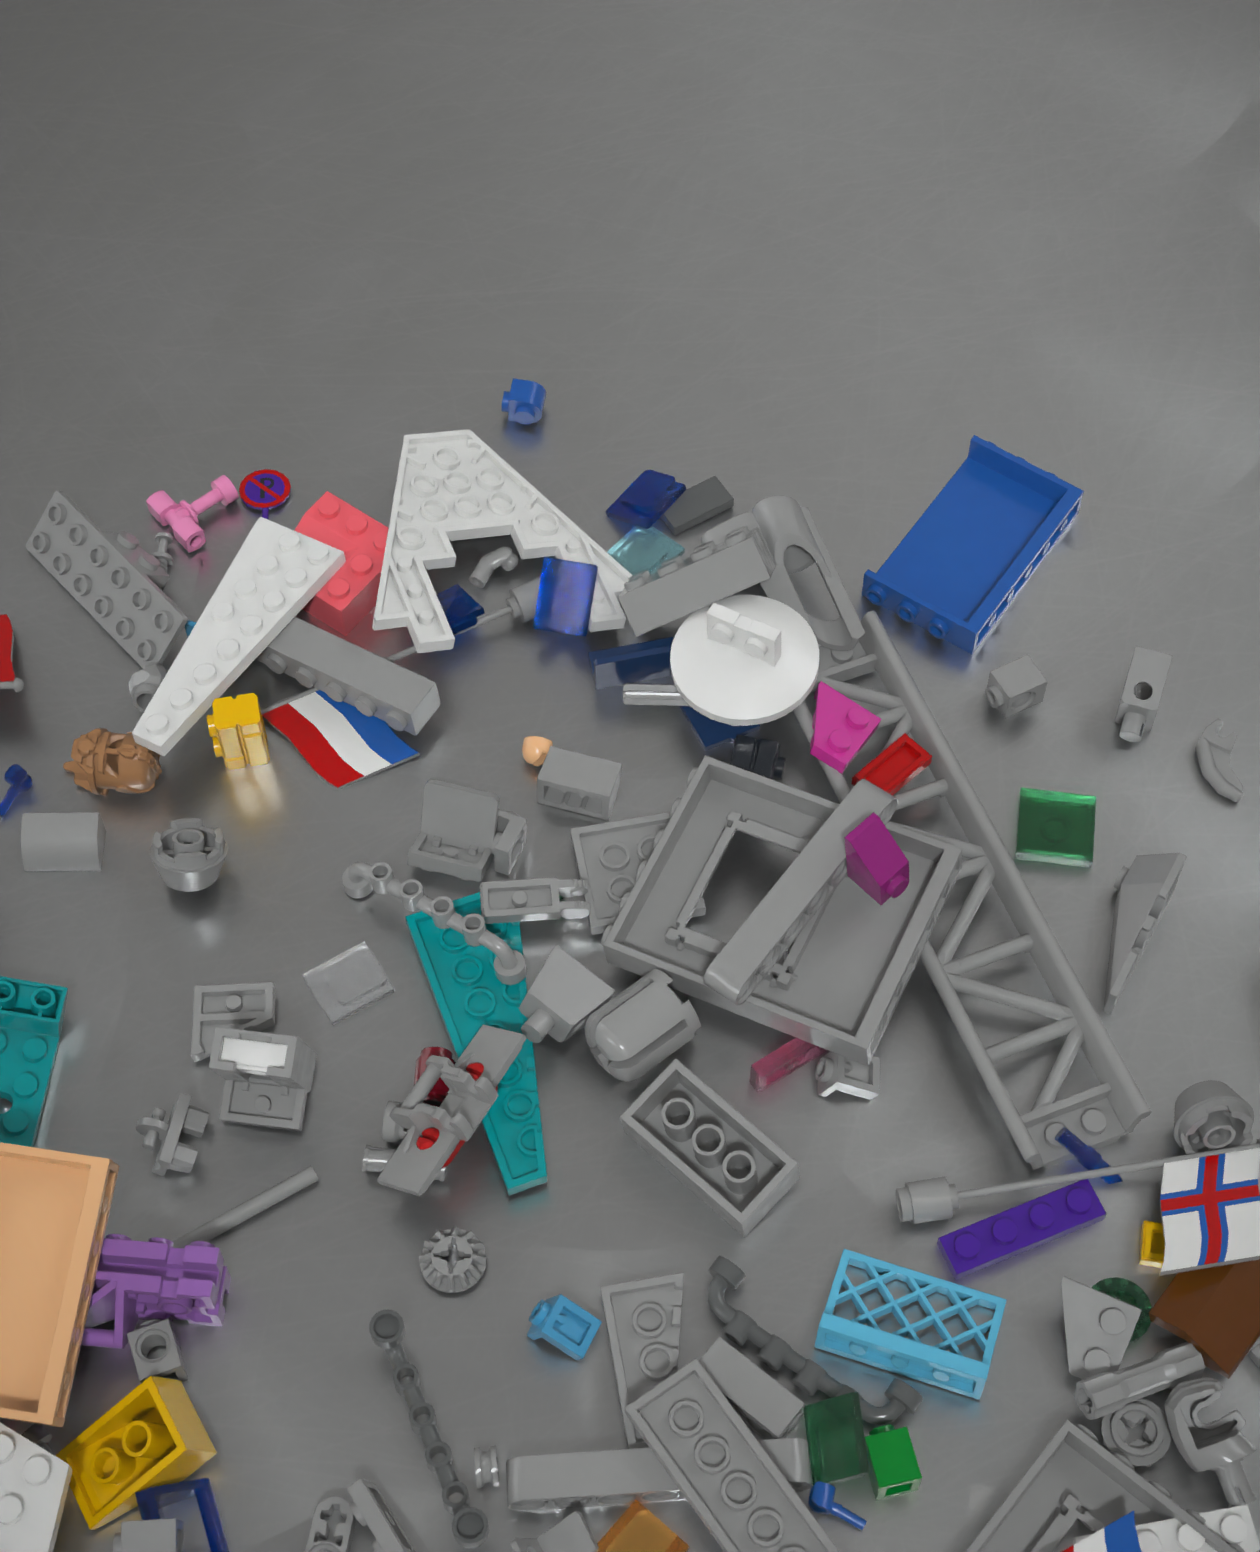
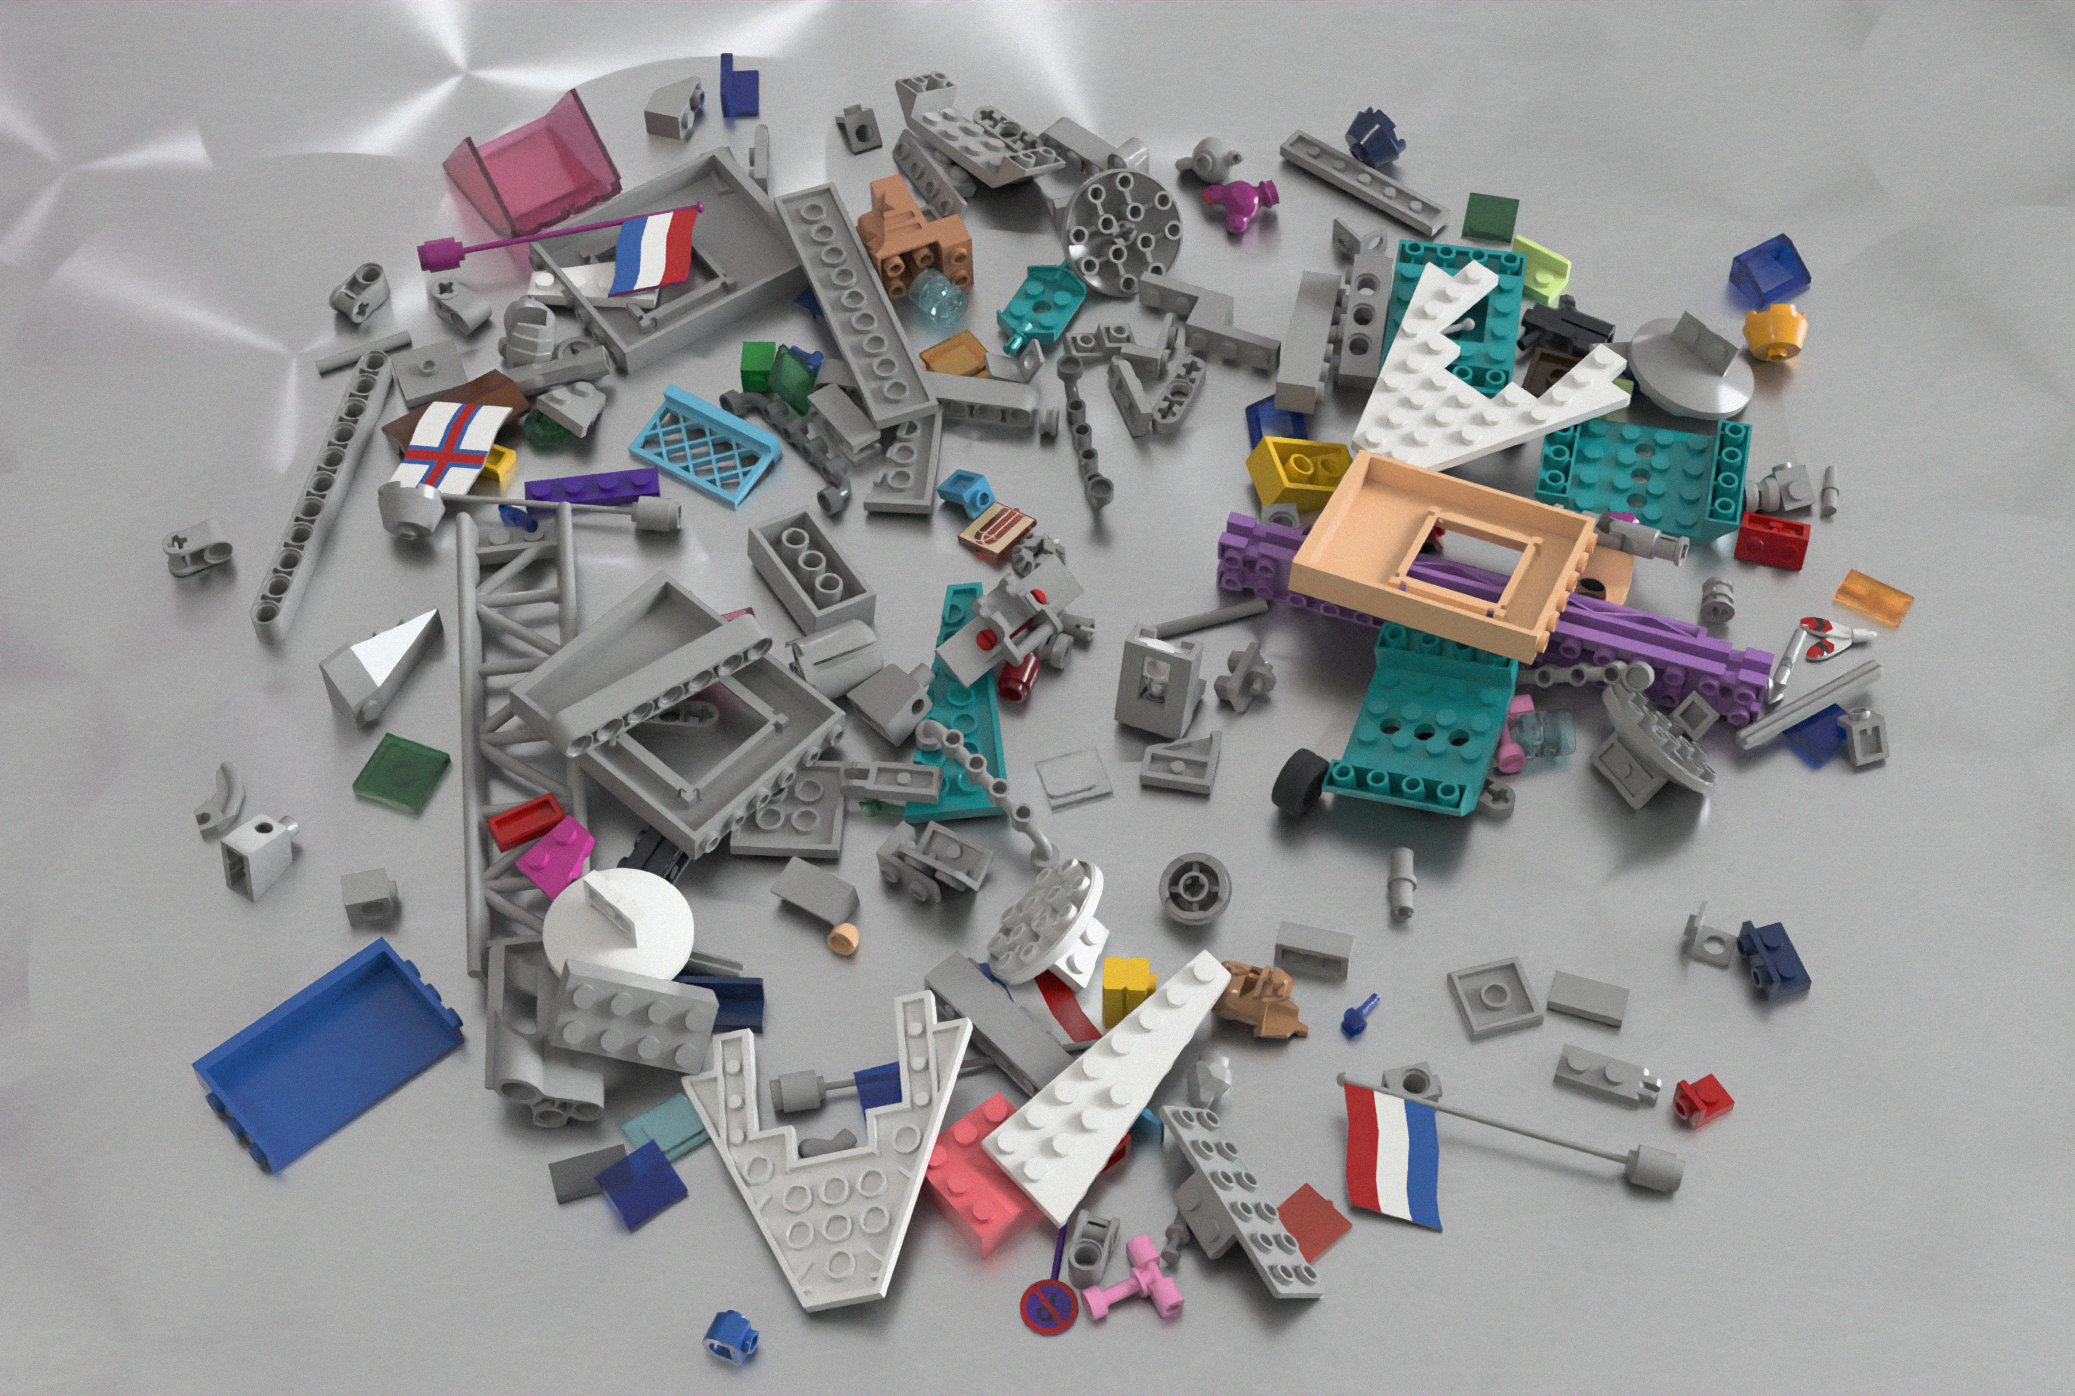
camera: 165 degrees left, 5 degrees down
clear blue panel [533,557,598,637] -> none
magenta slope [844,812,909,905] -> none
none -> piece [957,501,1037,559]
none -> white bracket [987,857,1110,992]
none -> light grey piece [1068,1209,1120,1290]
none -> black tyre [1271,748,1330,817]
none -> clear red piece [1276,1183,1353,1265]

